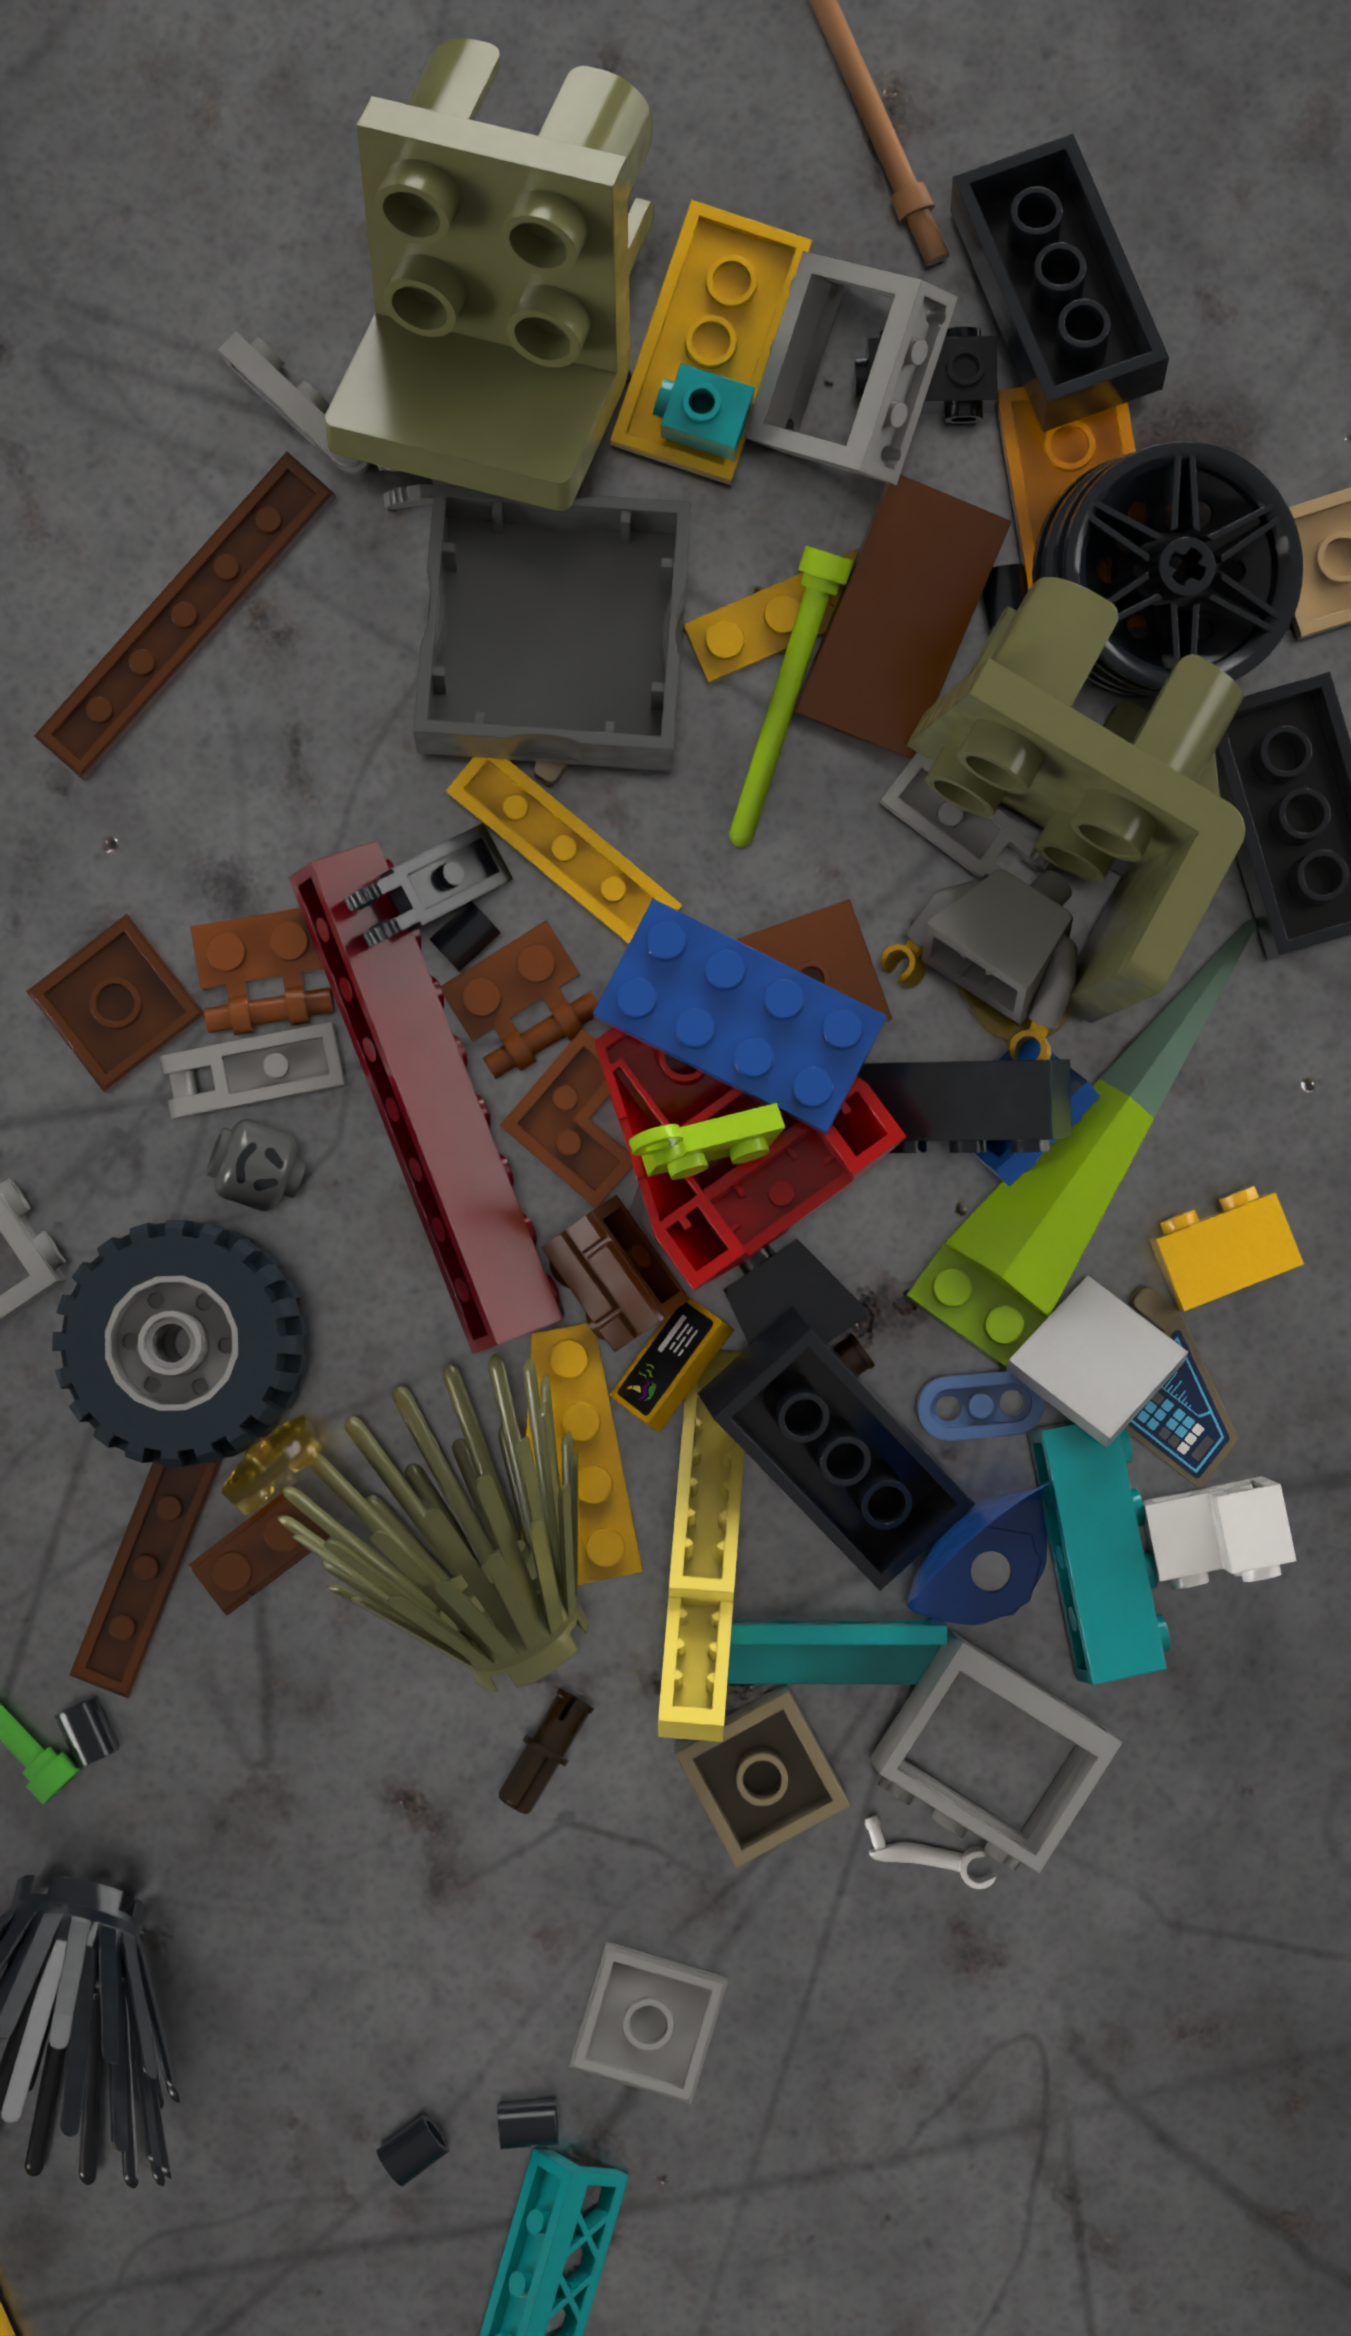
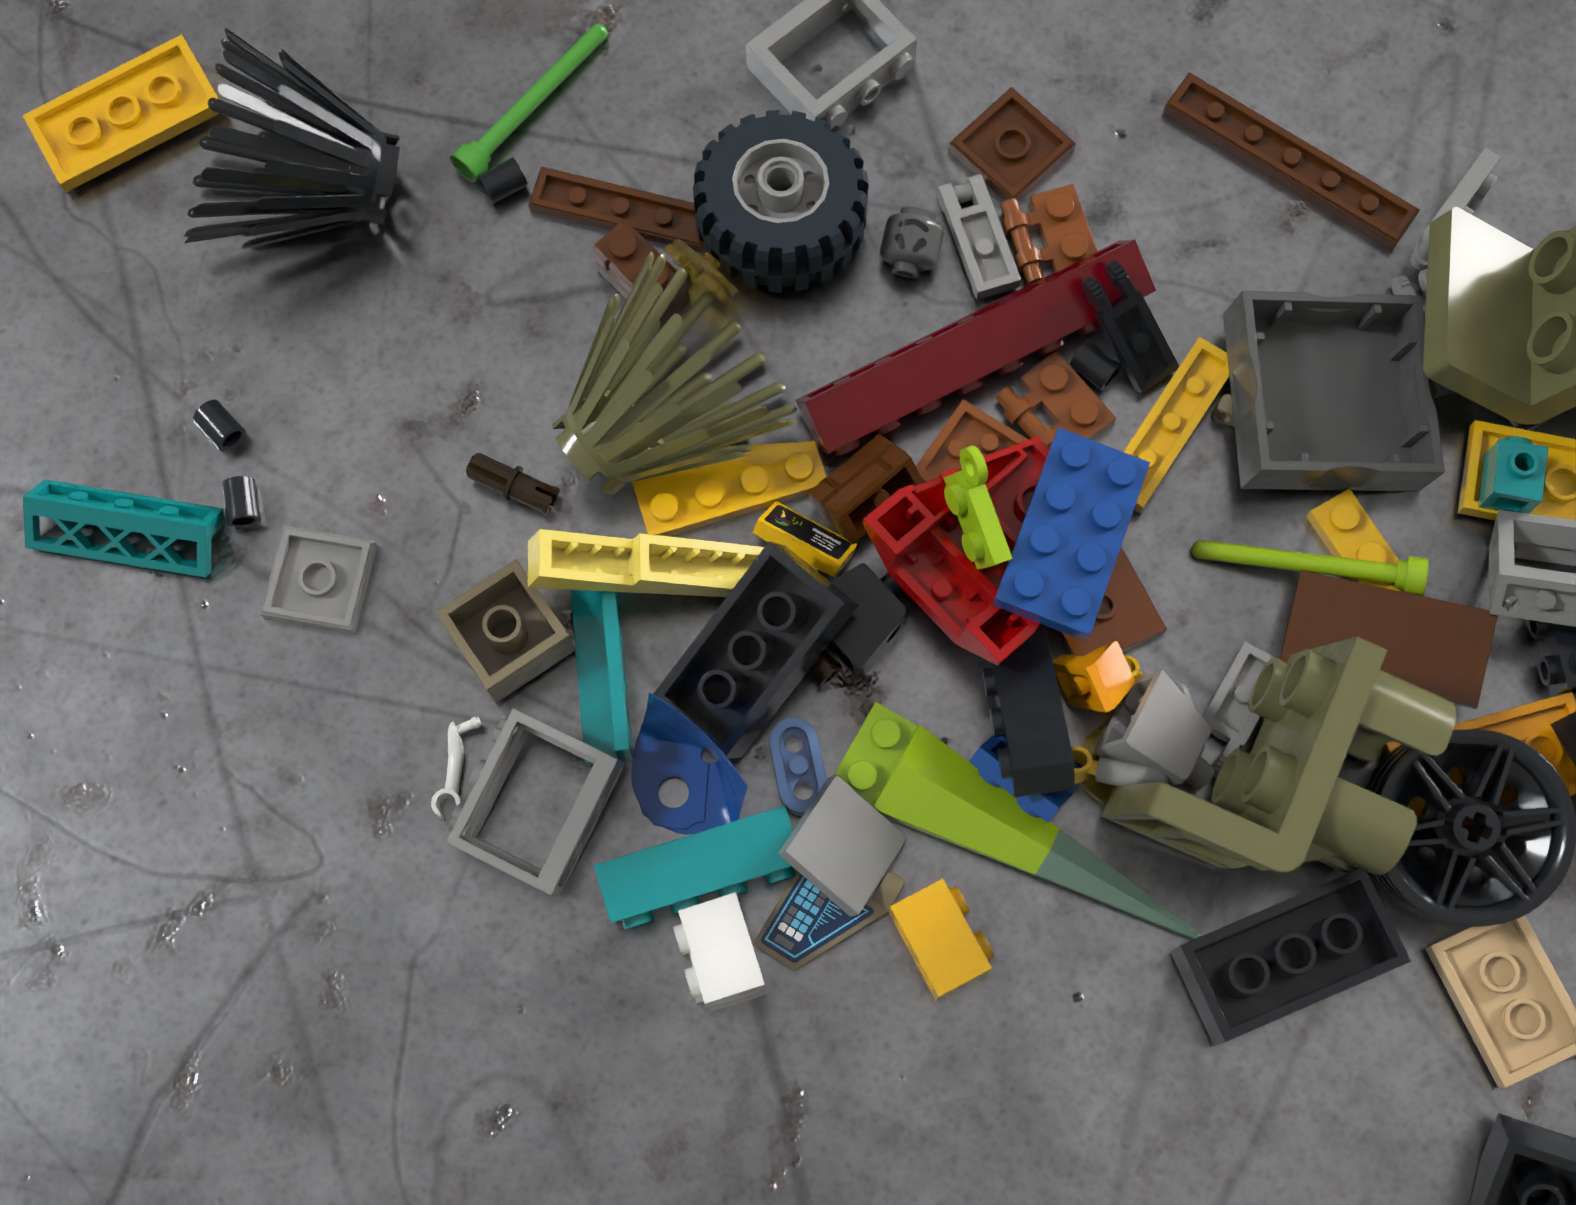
camera: 85 degrees right, 15 degrees down
none -> light orange slope [1053,641,1135,713]

